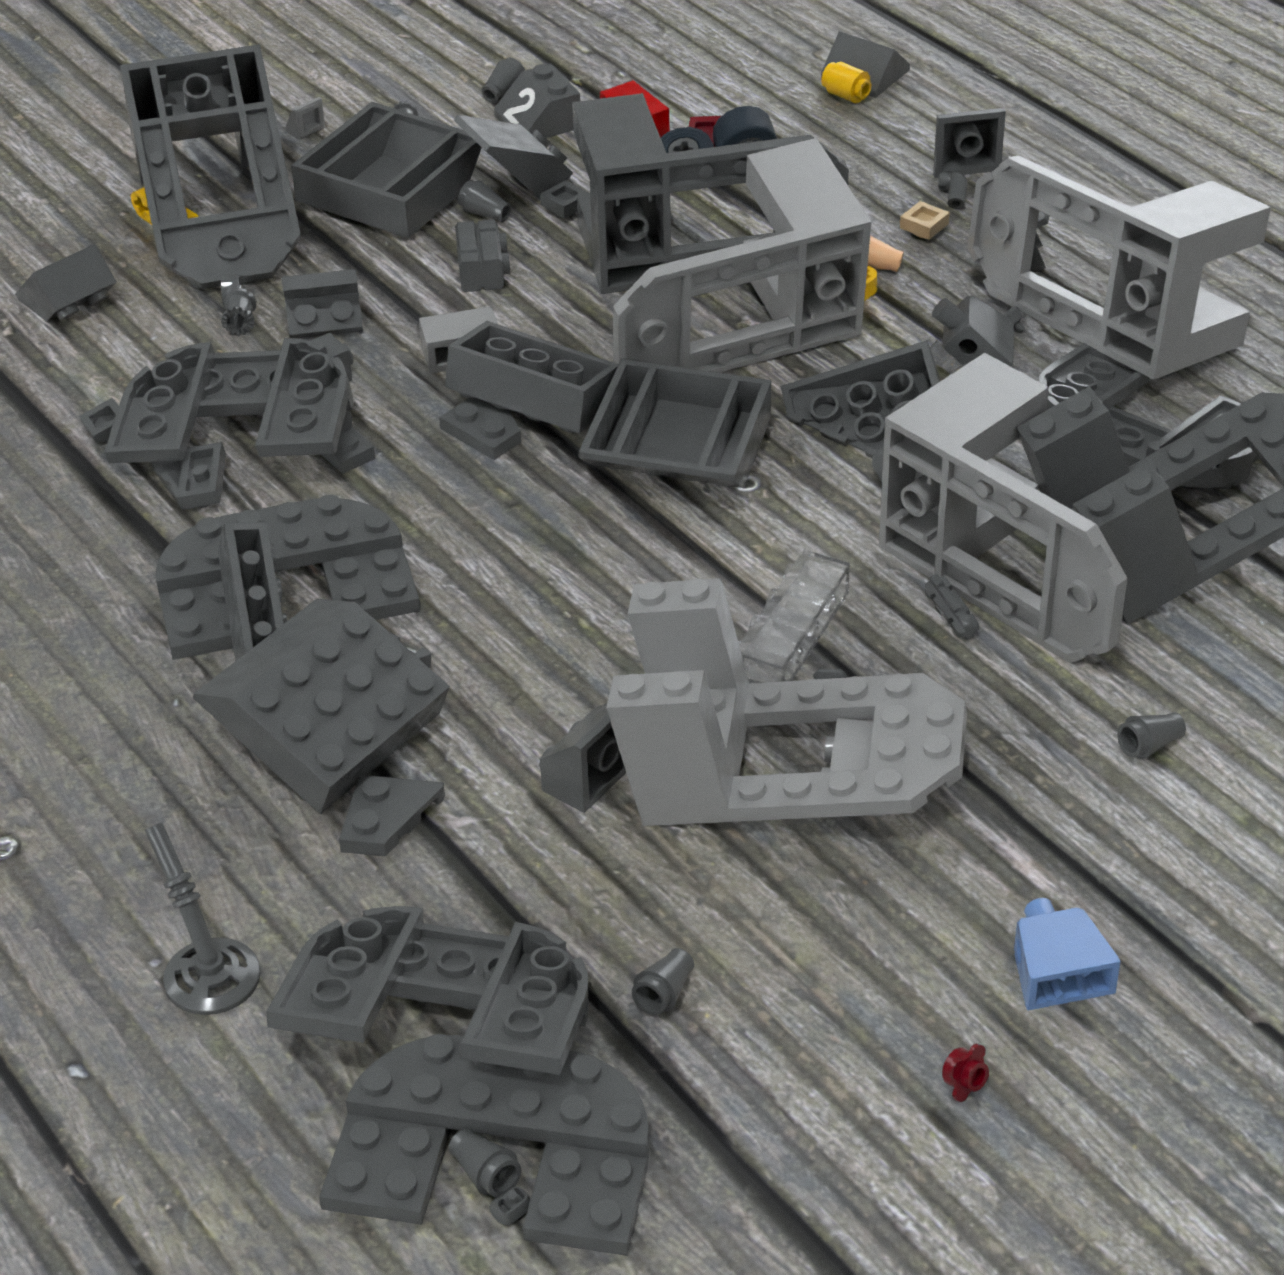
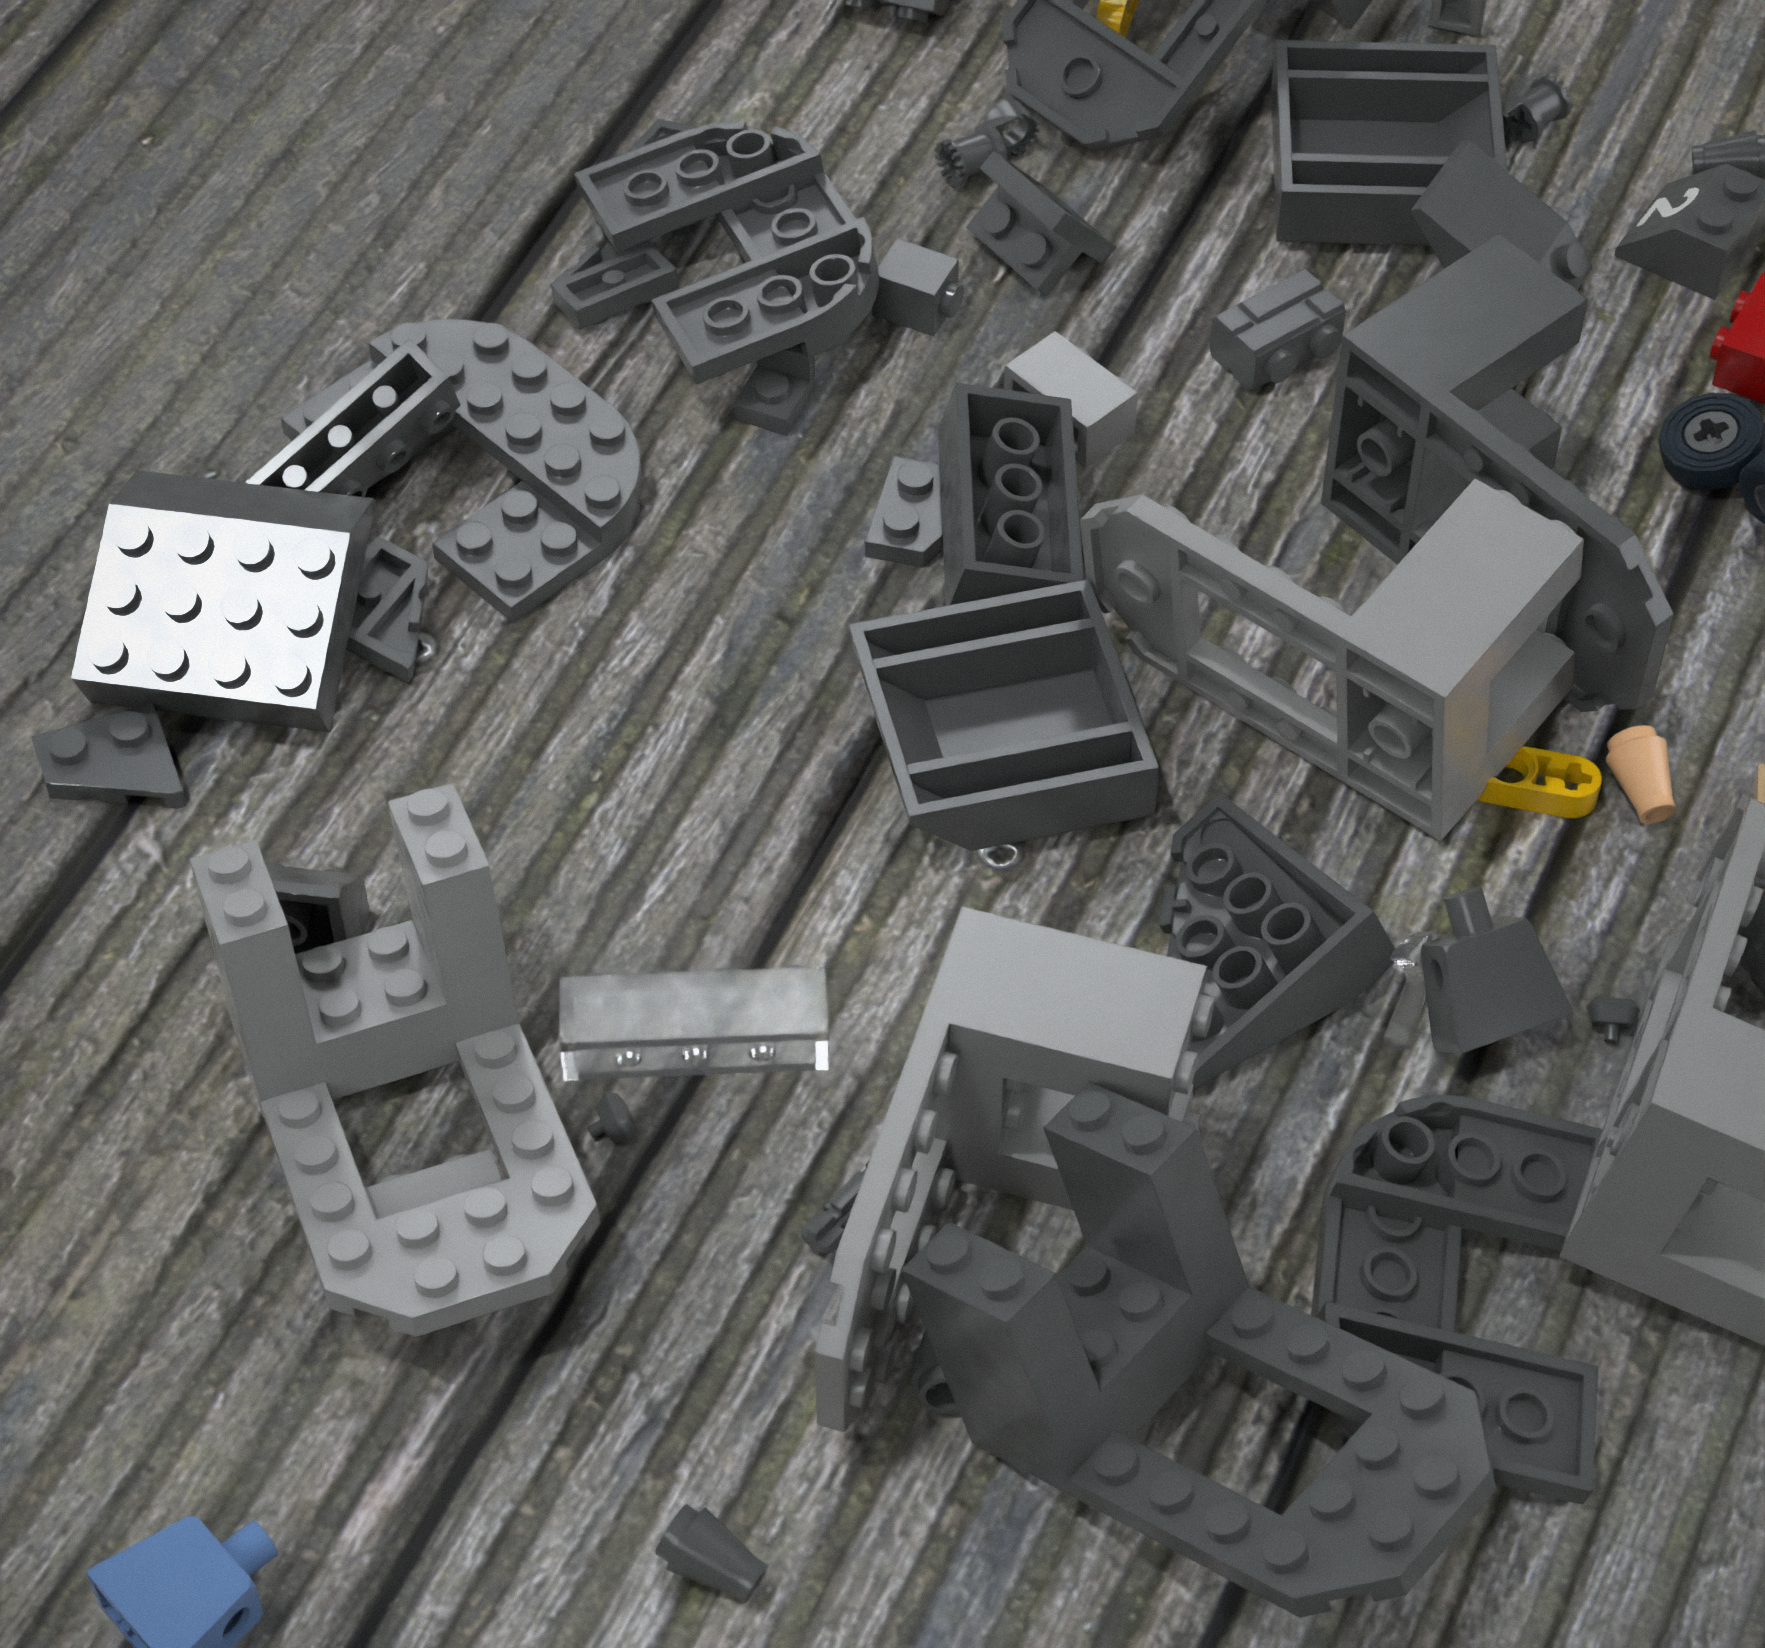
camera: 60 degrees right, 10 degrees up
dark grey cone [458,180,512,222] -> none

